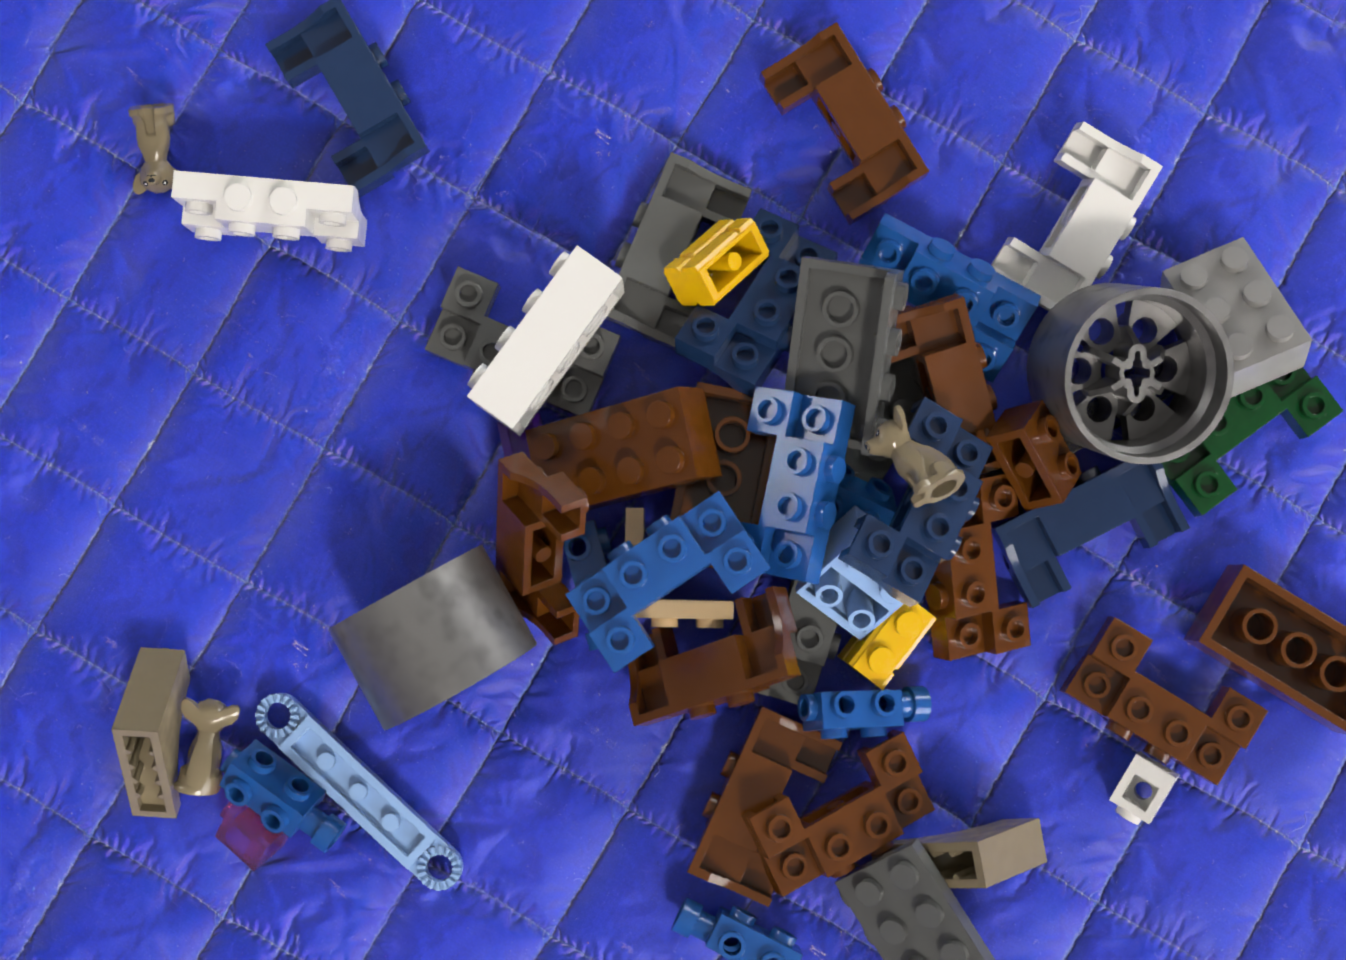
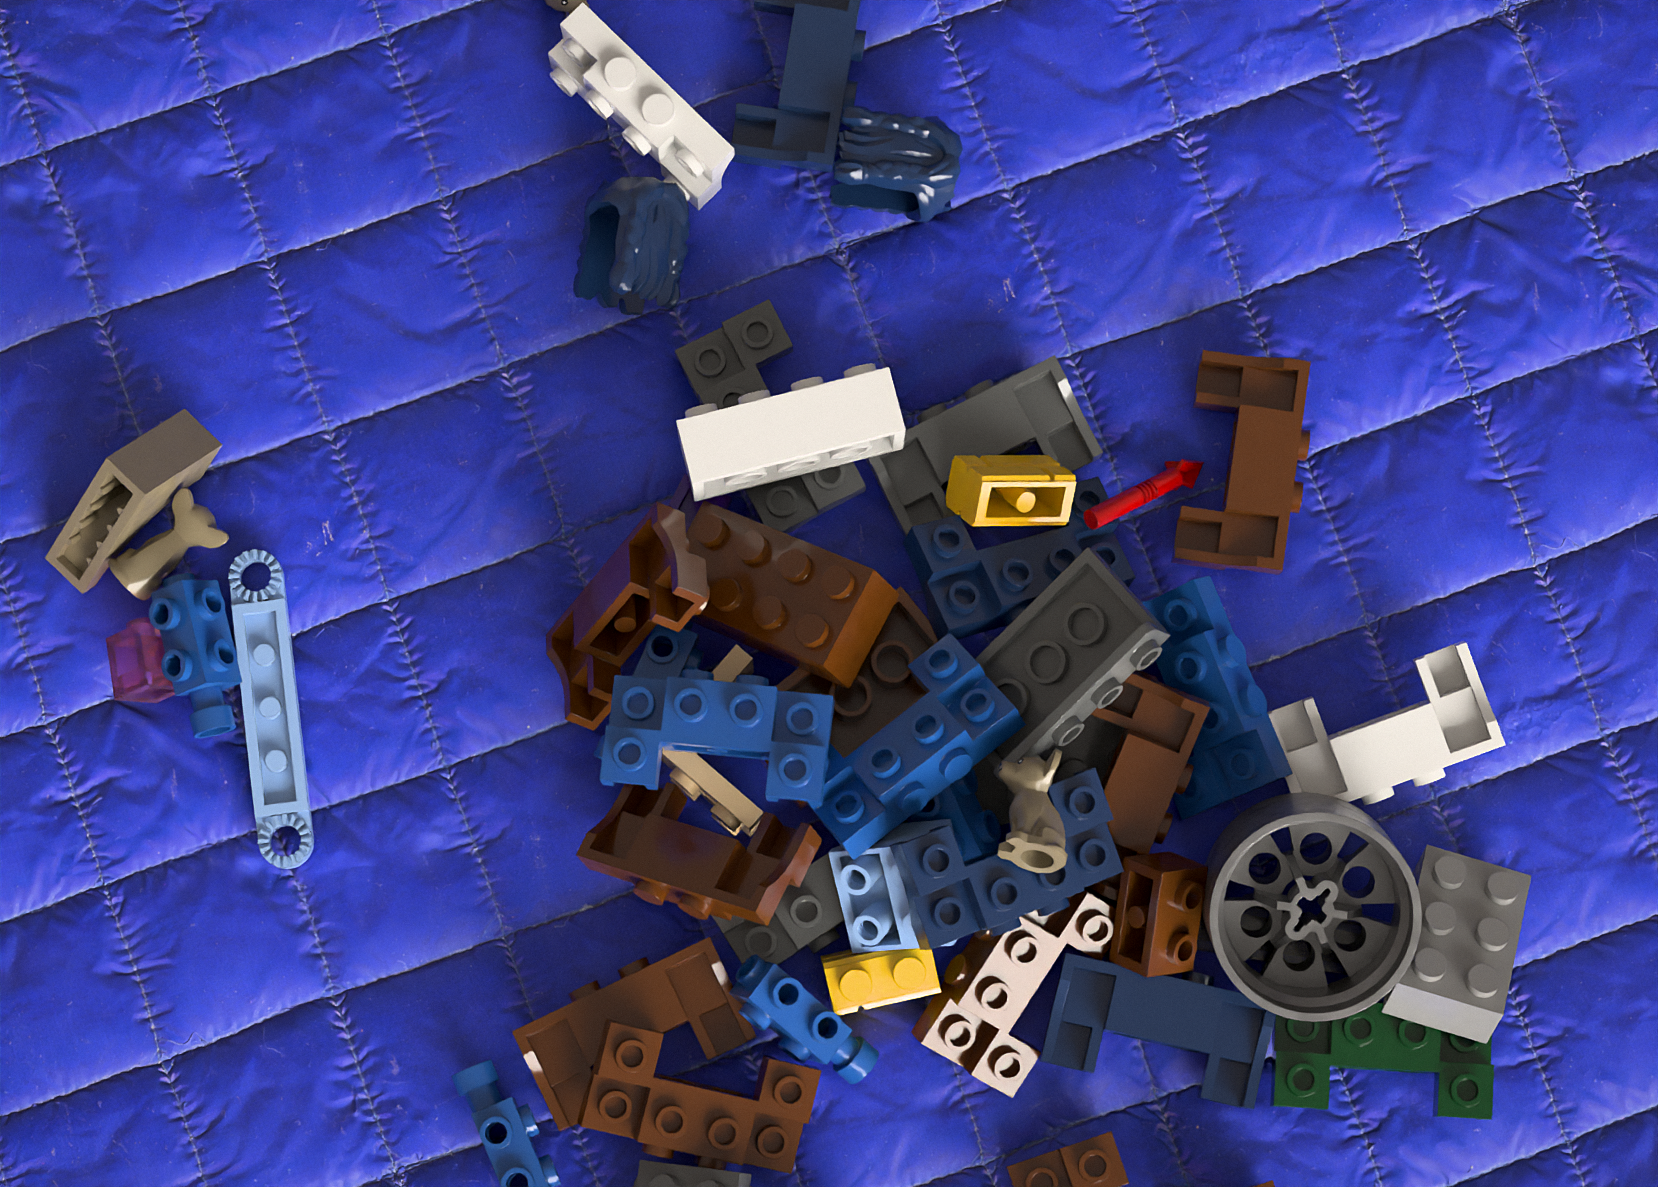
camera: 40 degrees right, 5 degrees down
flat silver wheel [328,544,537,730] -> none
none -> dark blue piece [573,177,690,315]
none -> dark blue piece [829,106,963,223]
none -> red piece [1083,459,1204,530]

